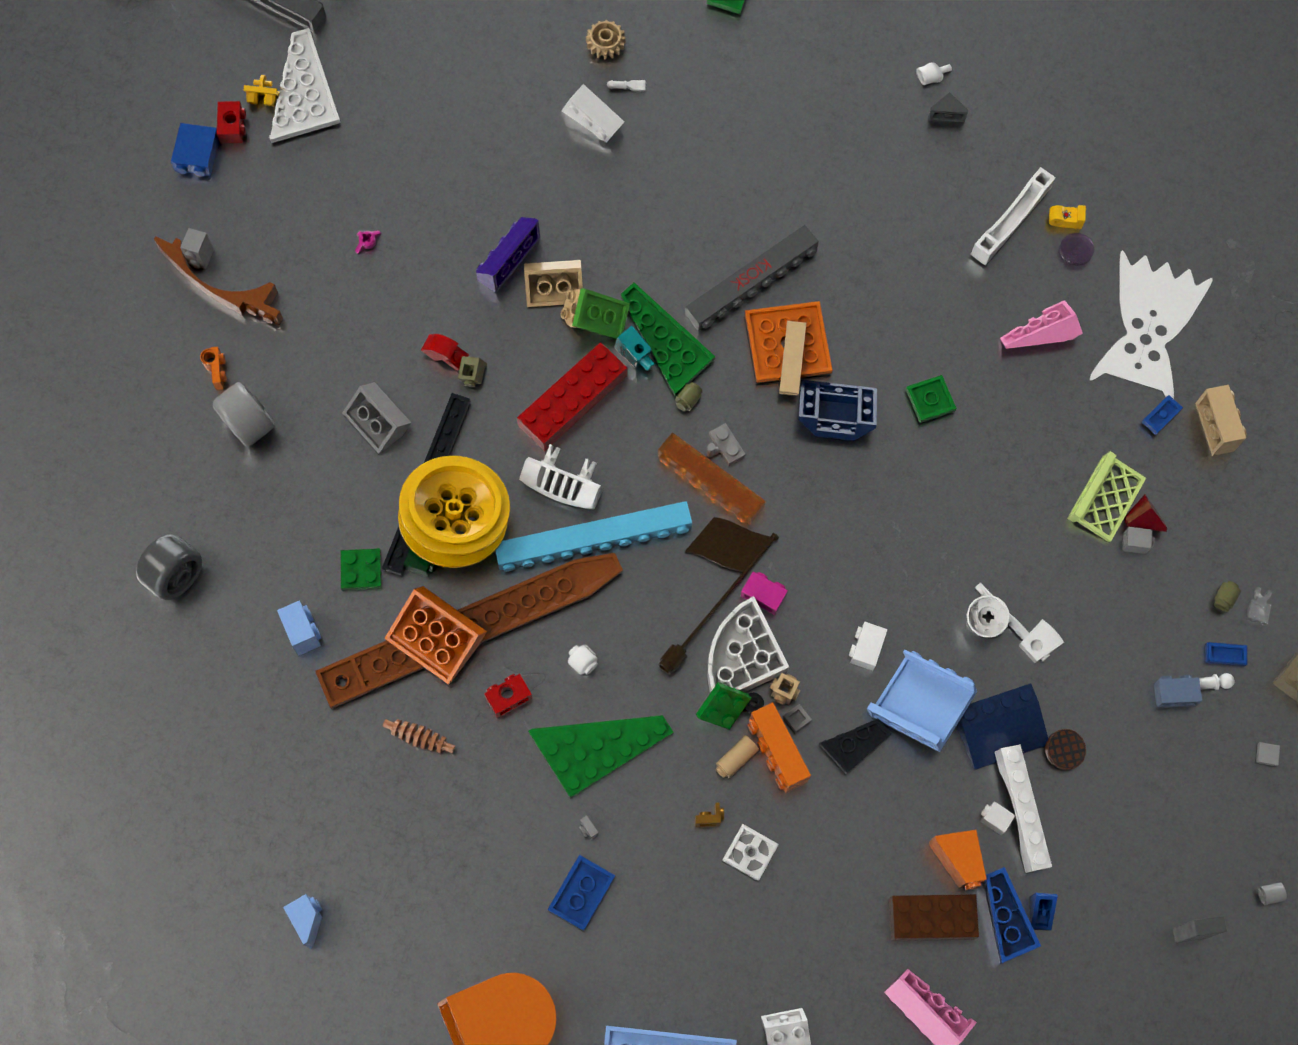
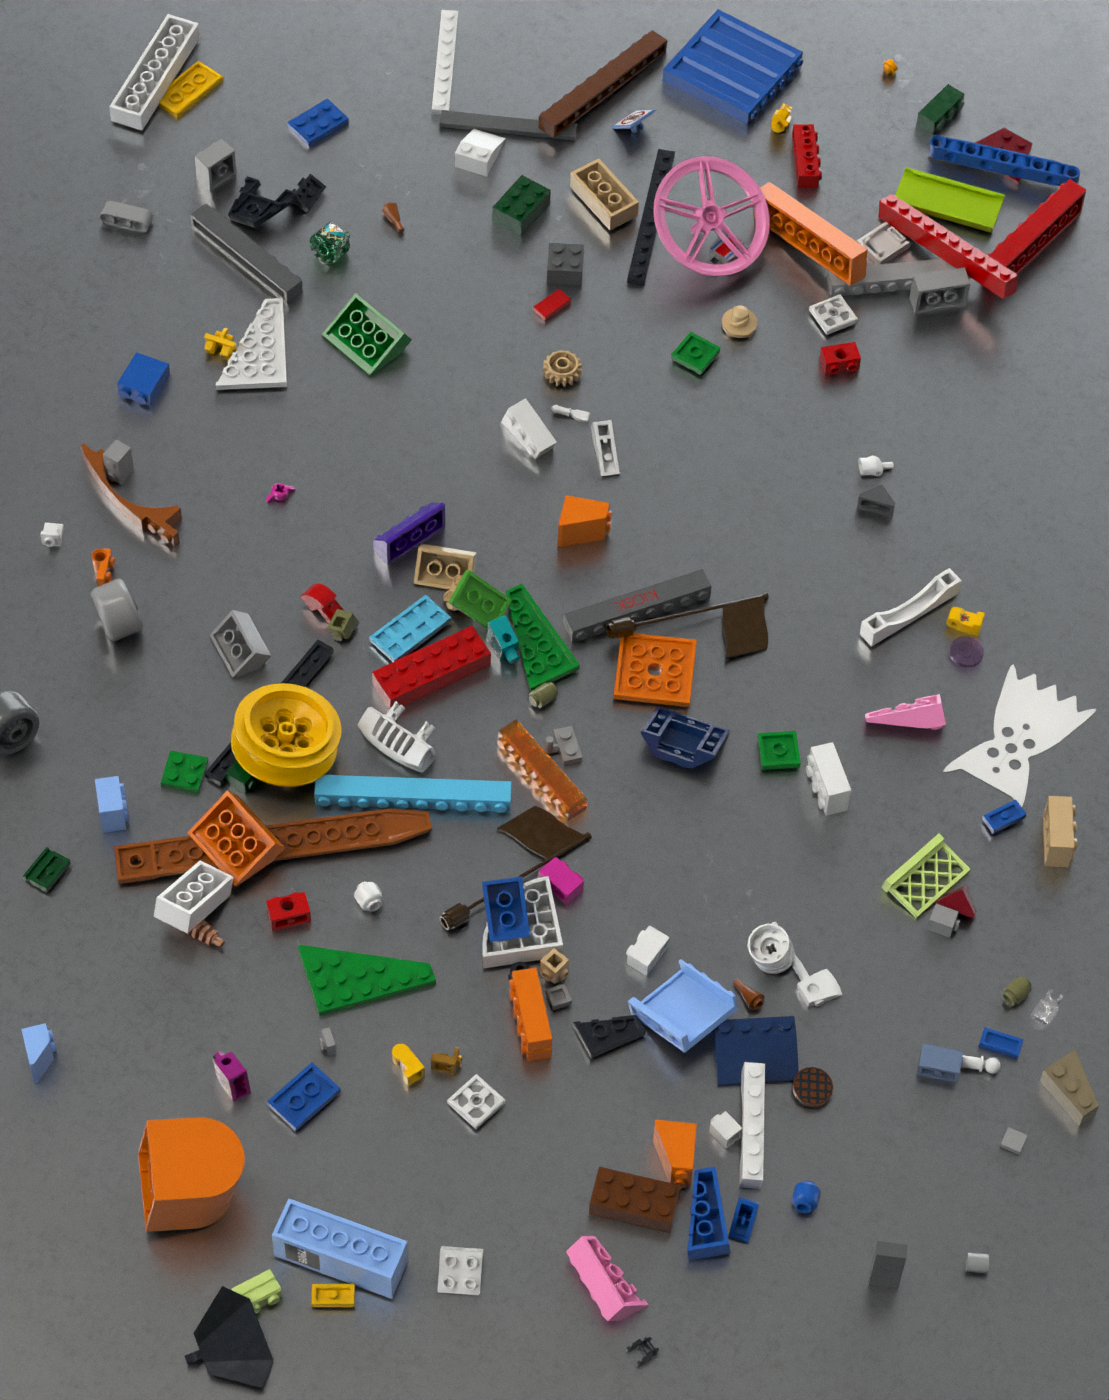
camera: 15 degrees right, 15 degrees down
red brick [217,101,246,144] -> none
green plate [696,683,751,730] -> none
tan brick [716,735,759,778] -> none
tan tile [779,321,806,396] -> none
none -> dark green plate [23,847,71,892]
none -> white bracket [40,523,64,547]
none -> white brick [154,861,233,933]
none -> magenta torso [213,1051,251,1103]
none -> green slope [322,293,412,376]
none -> medium azure plate [370,595,451,662]
none -> yellow leg [392,1044,425,1086]
none -> blue slope [482,876,530,942]
none -> orange slope [557,495,612,547]
none -> white slope [591,420,620,477]
none -> dark brown flag [606,592,769,659]
none -> dark orange cone [733,979,765,1010]
none -> blue head [791,1181,821,1213]
none -> white brick [806,742,851,816]

